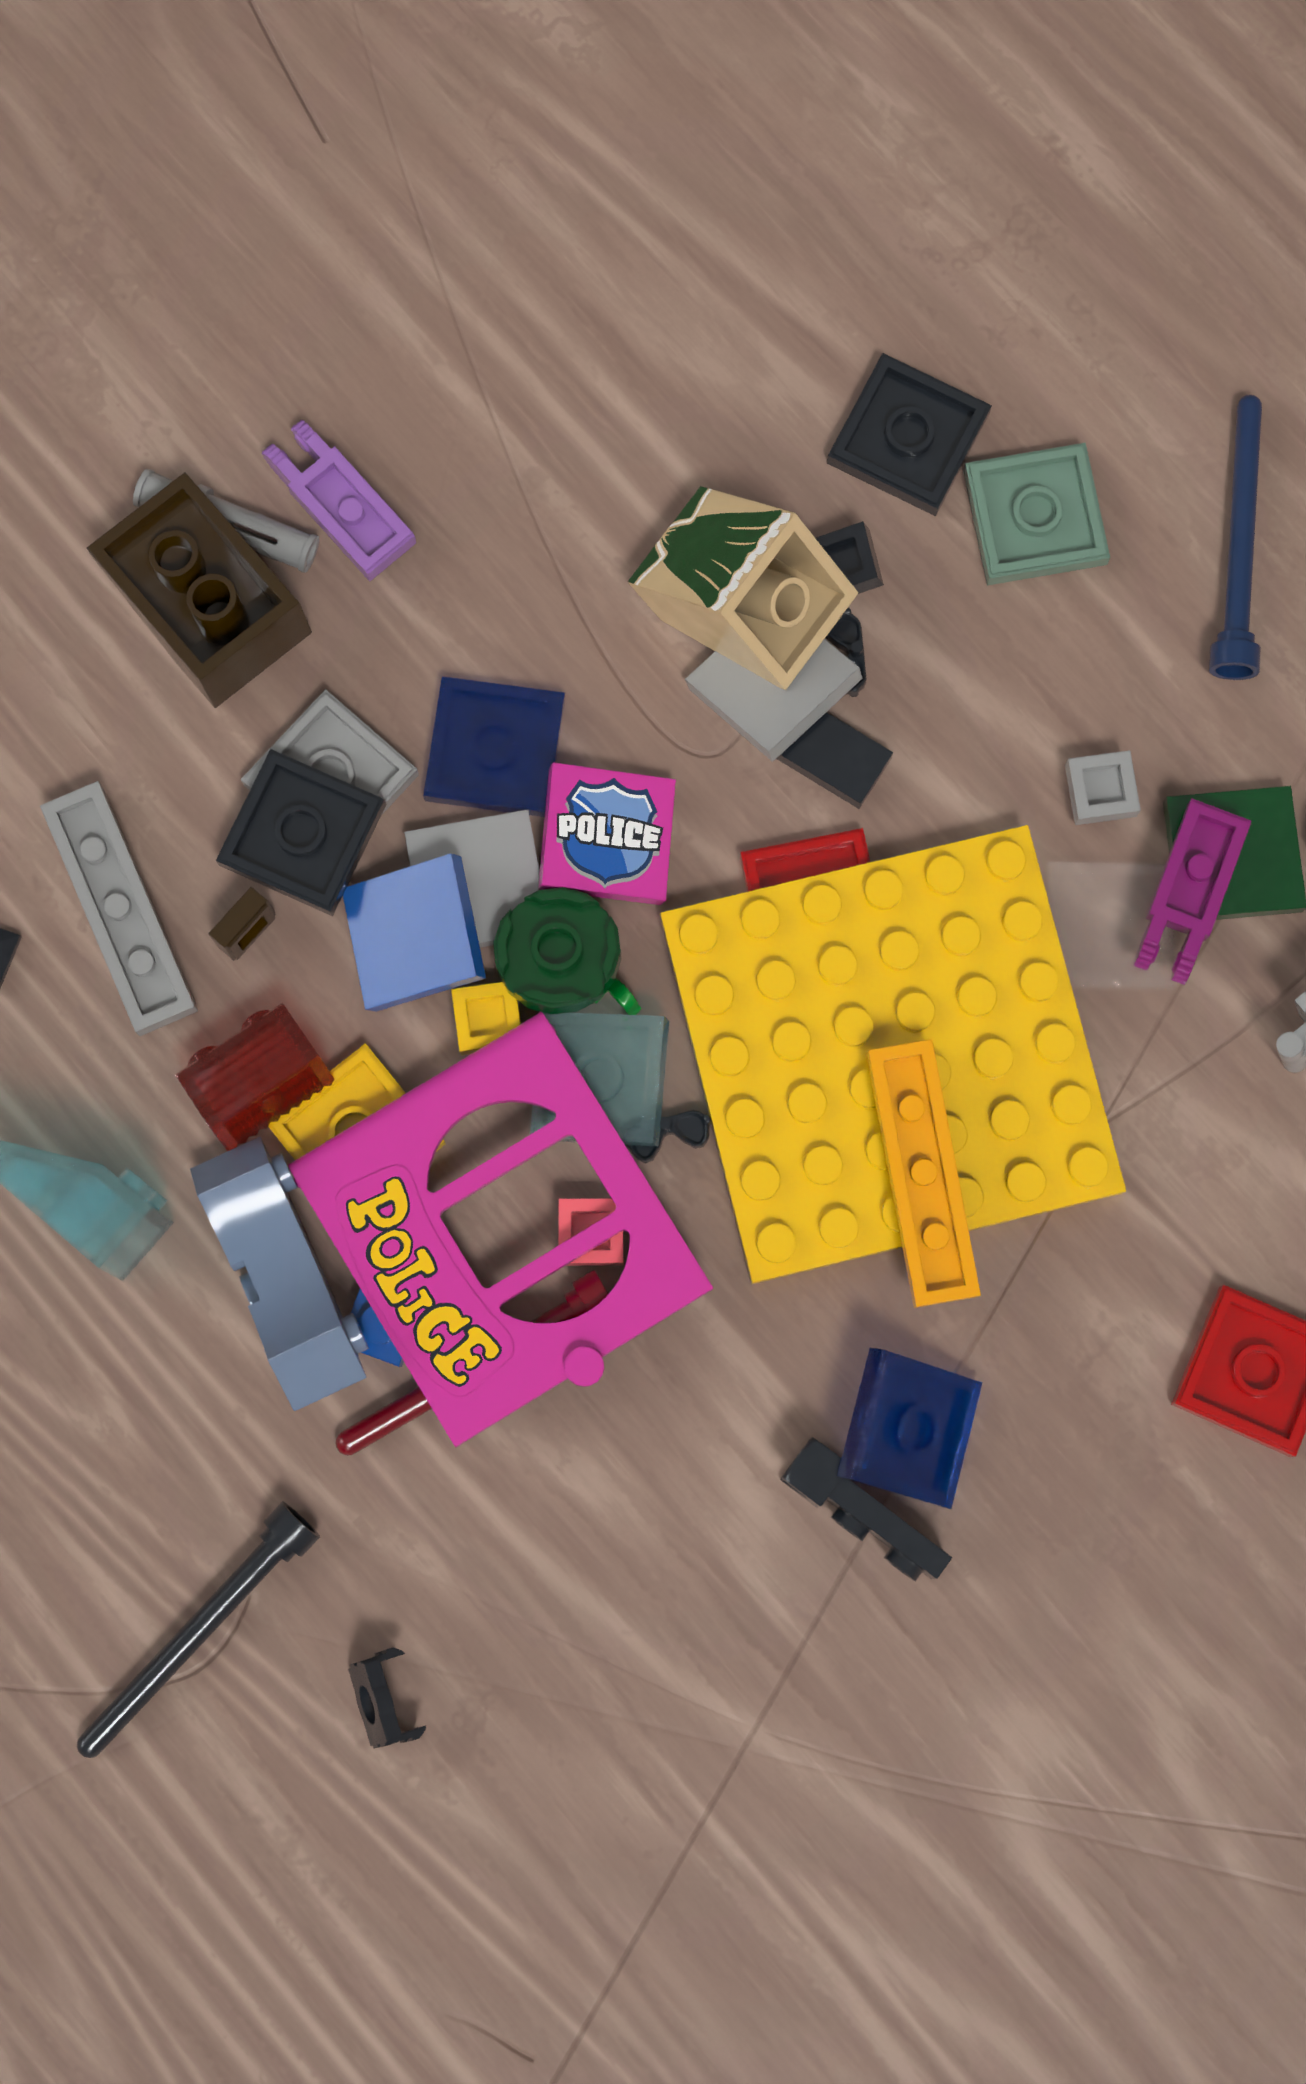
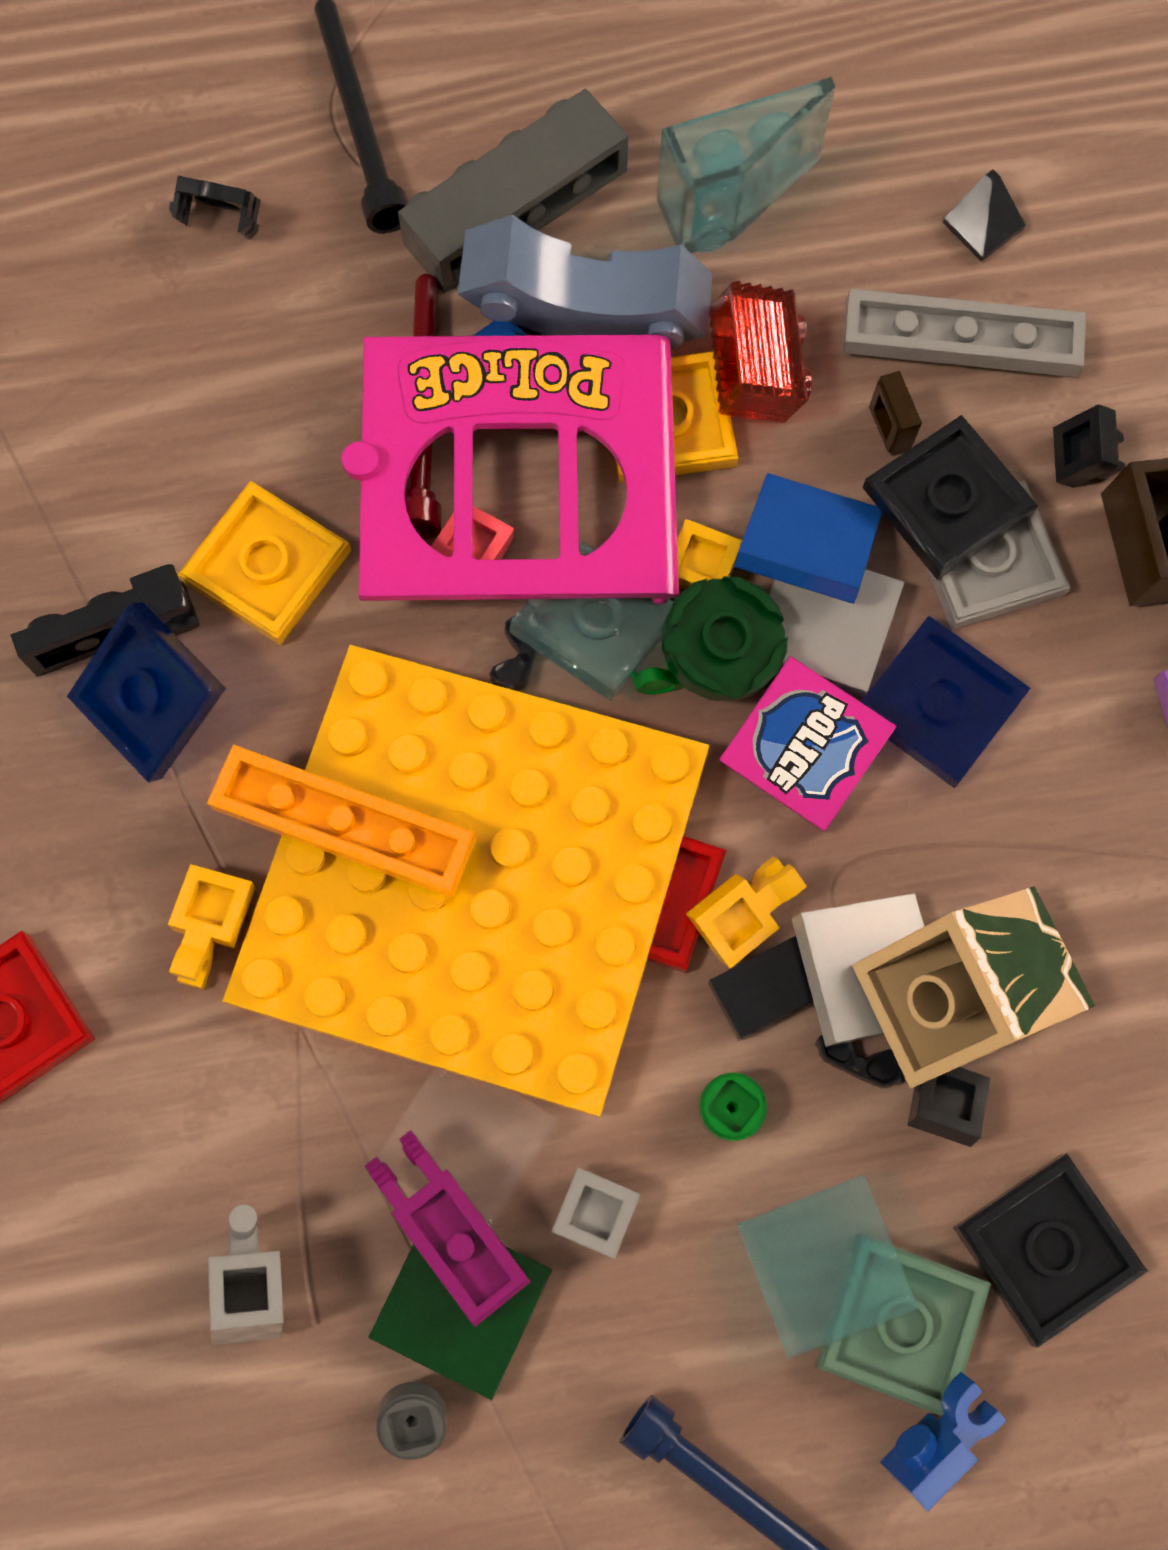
camera: 120 degrees right, 5 degrees down
none -> yellow plate [168,864,256,990]
none -> yellow tile [178,480,352,646]
none -> dark grey brick [398,88,629,293]
none -> yellow plate [686,856,807,969]
none -> green tile [698,1073,767,1142]
none -> clear light blue tile [737,1175,919,1359]
none -> blue plate [880,1372,1006,1512]
none -> black tile [1053,404,1126,488]

